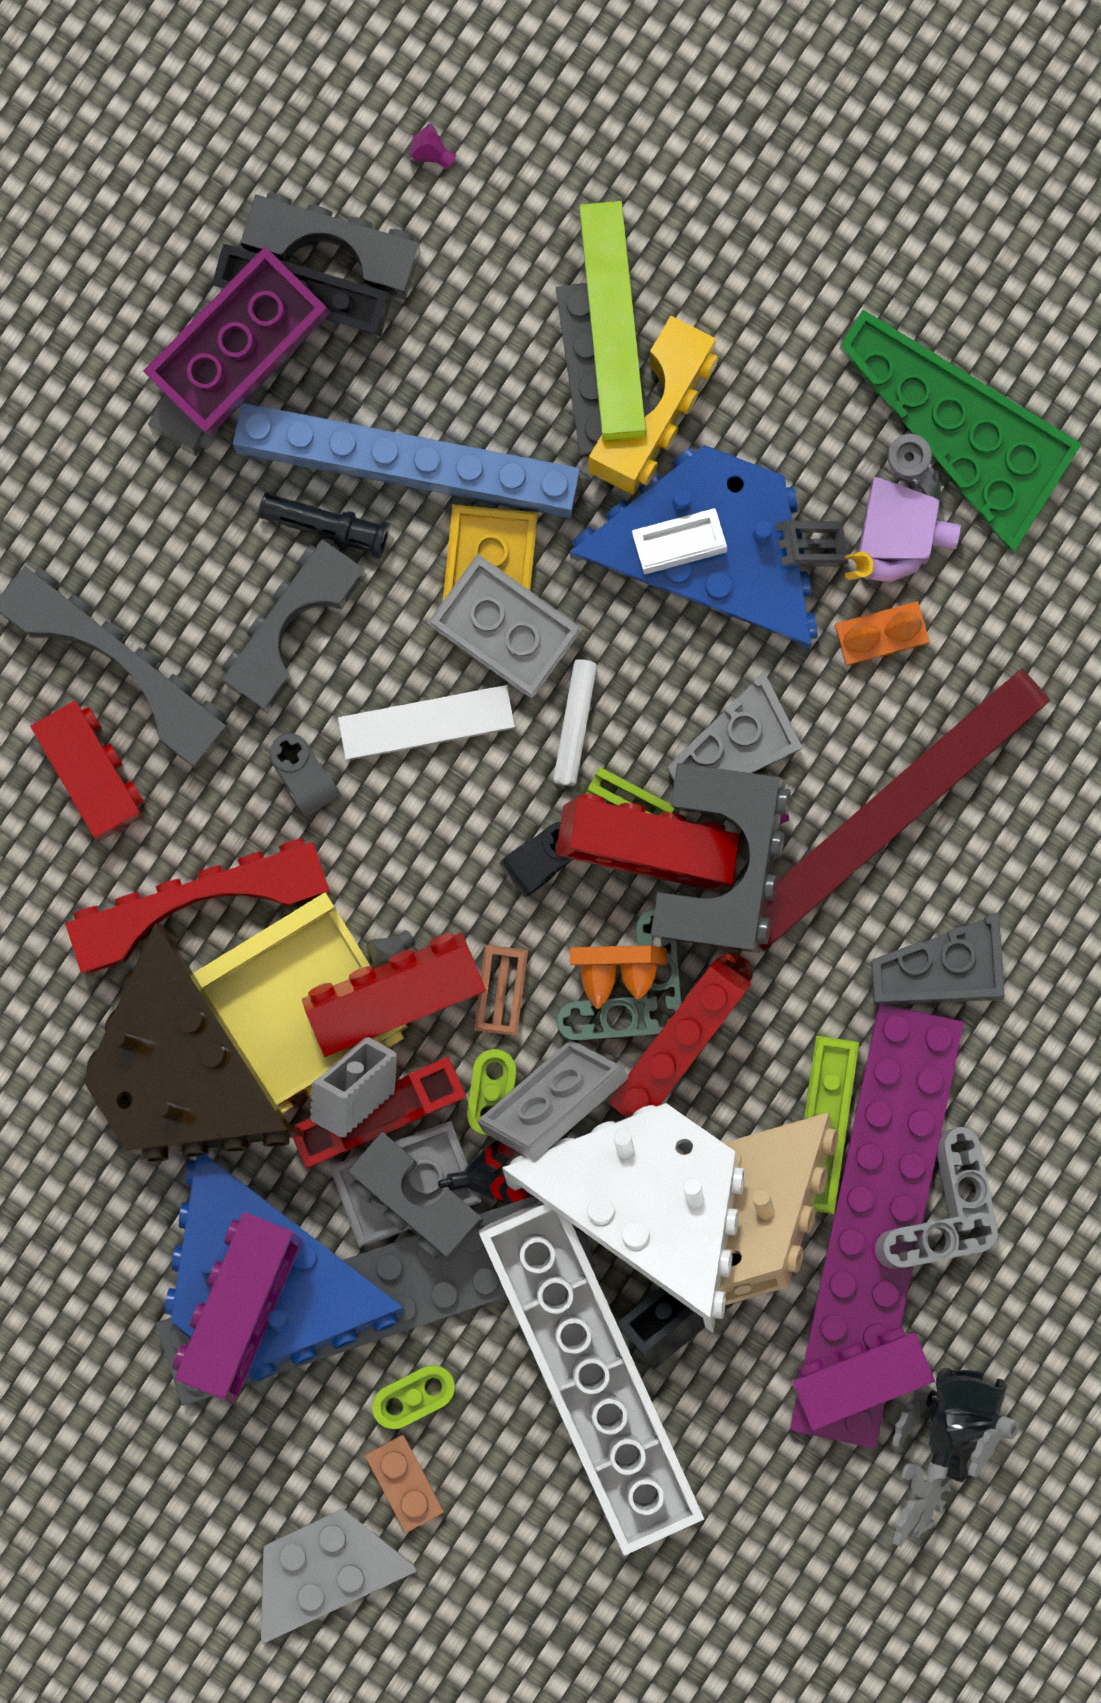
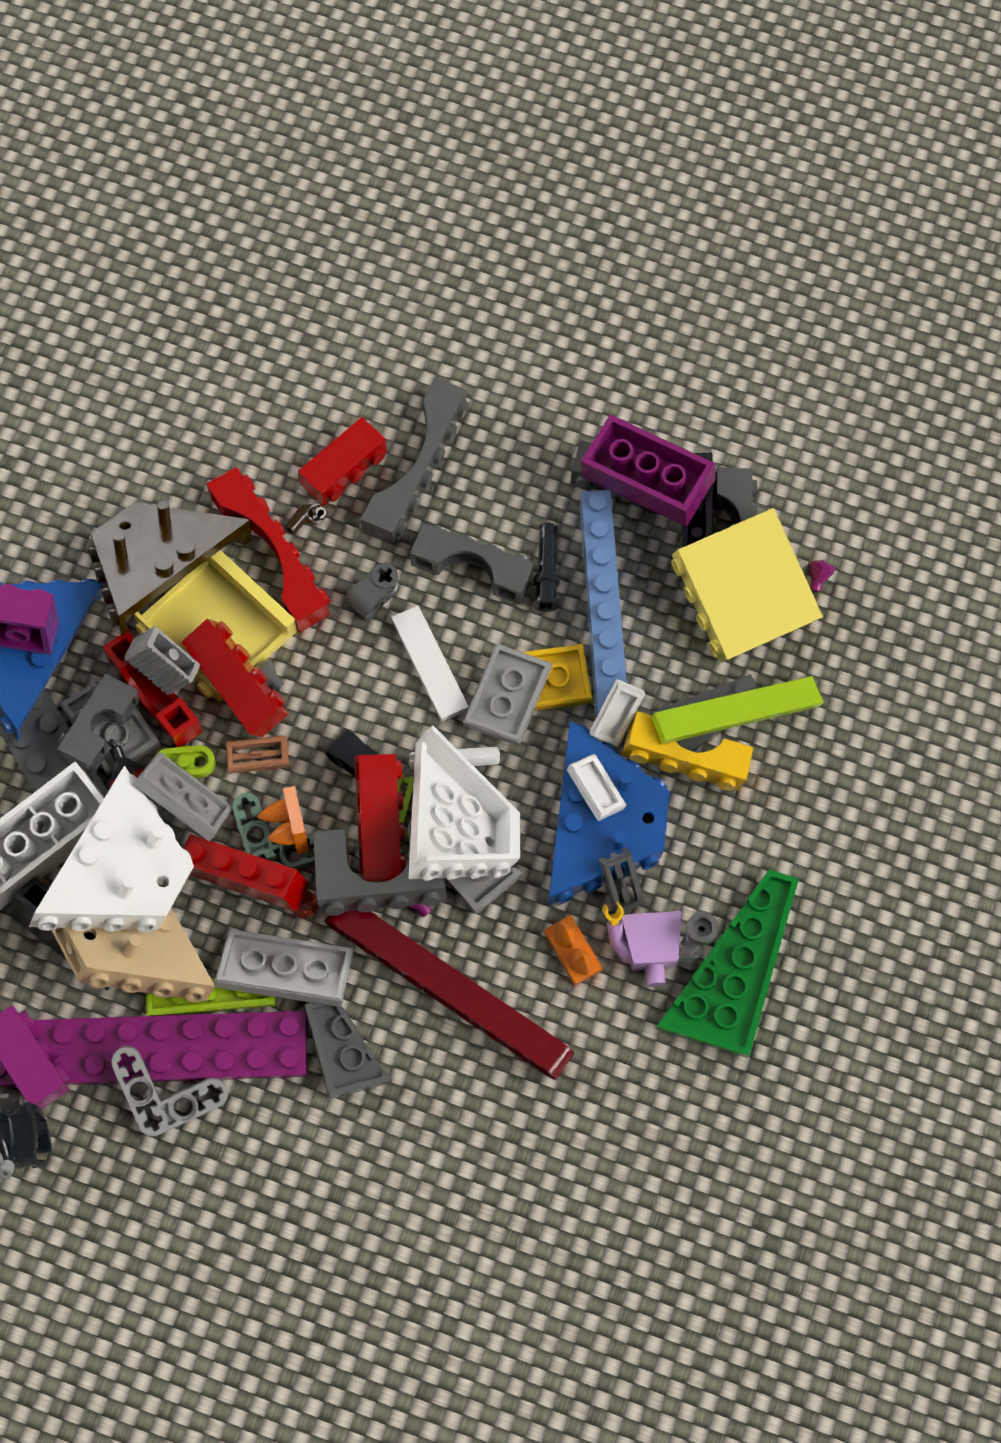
camera: 70 degrees right, 15 degrees down
none -> light grey tile [215,929,353,1007]
none -> dark brown arm [284,504,327,535]
none -> white piece [409,725,520,881]
none -> white tile [589,679,645,747]
none -> light yellow panel [671,508,823,663]

